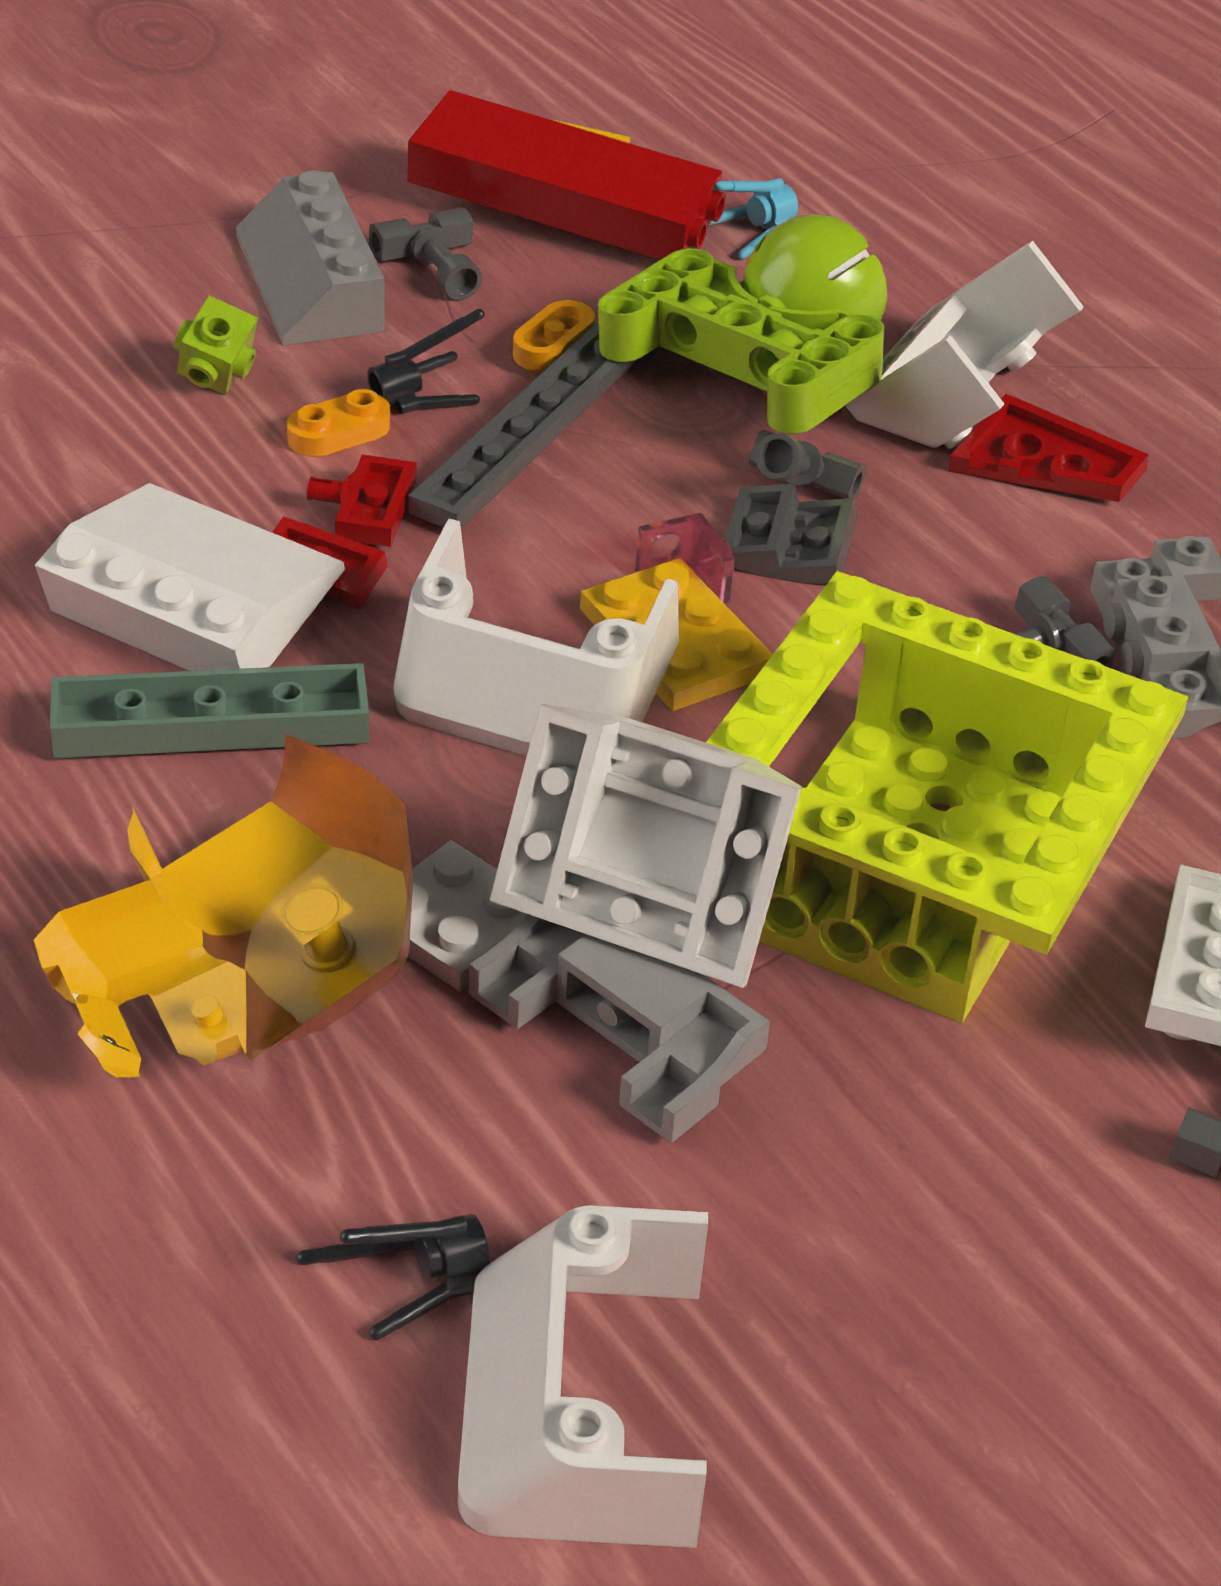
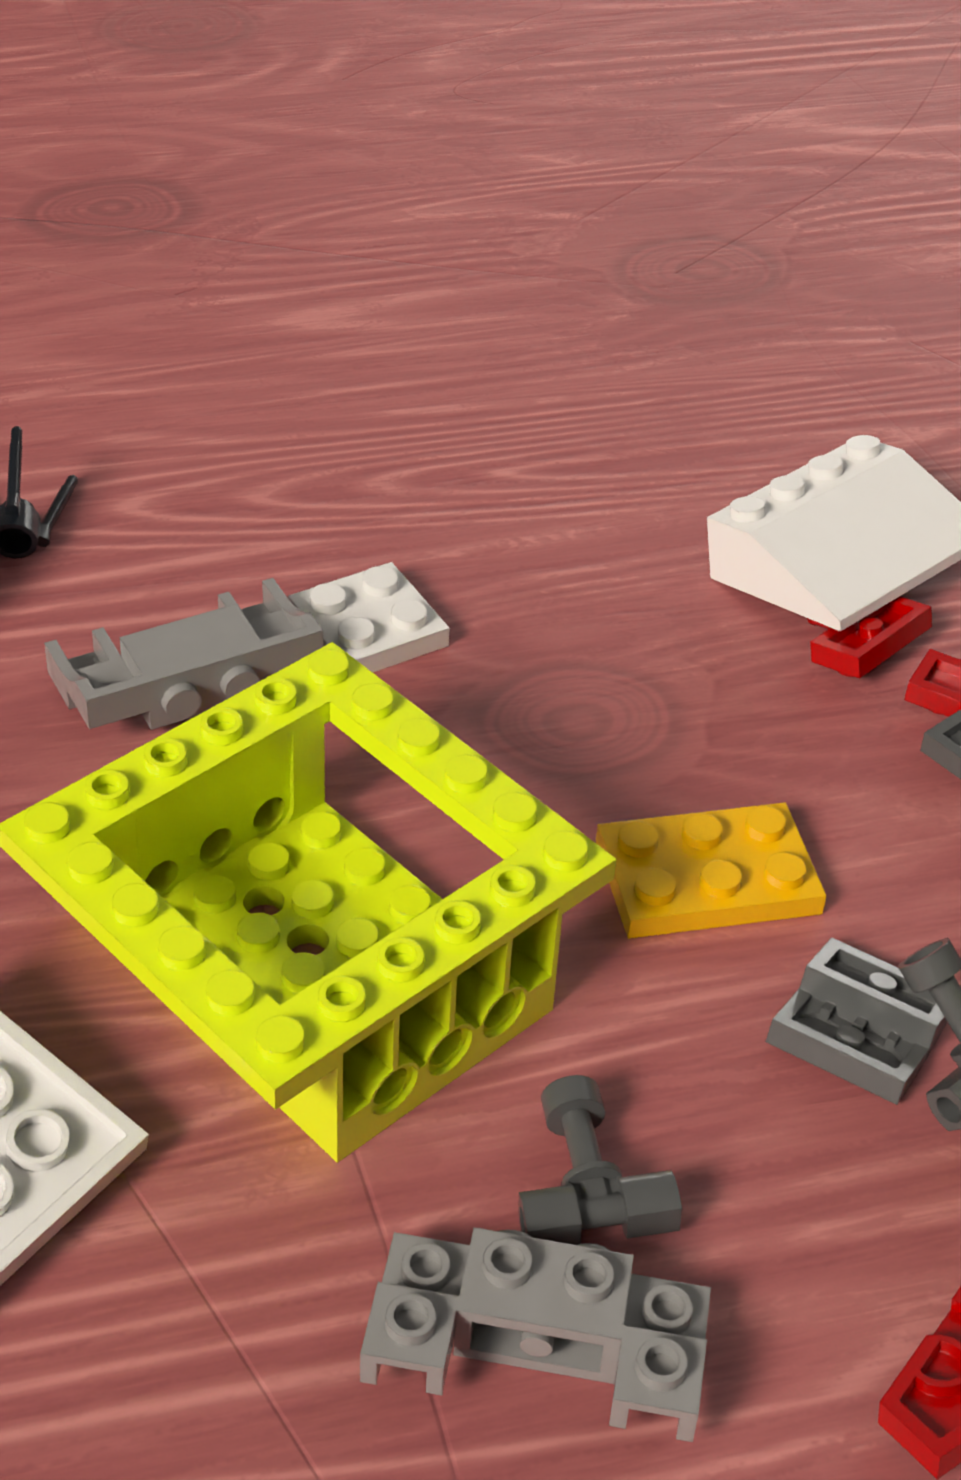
camera: 110 degrees right, 0 degrees up
yellow piece [34,734,413,1077] -> none
sand green piece [50,663,369,758] -> none
white windscreen [393,518,679,756] -> none
white slope [489,704,802,988] -> none
clear pink bracket [635,512,734,604] -> none

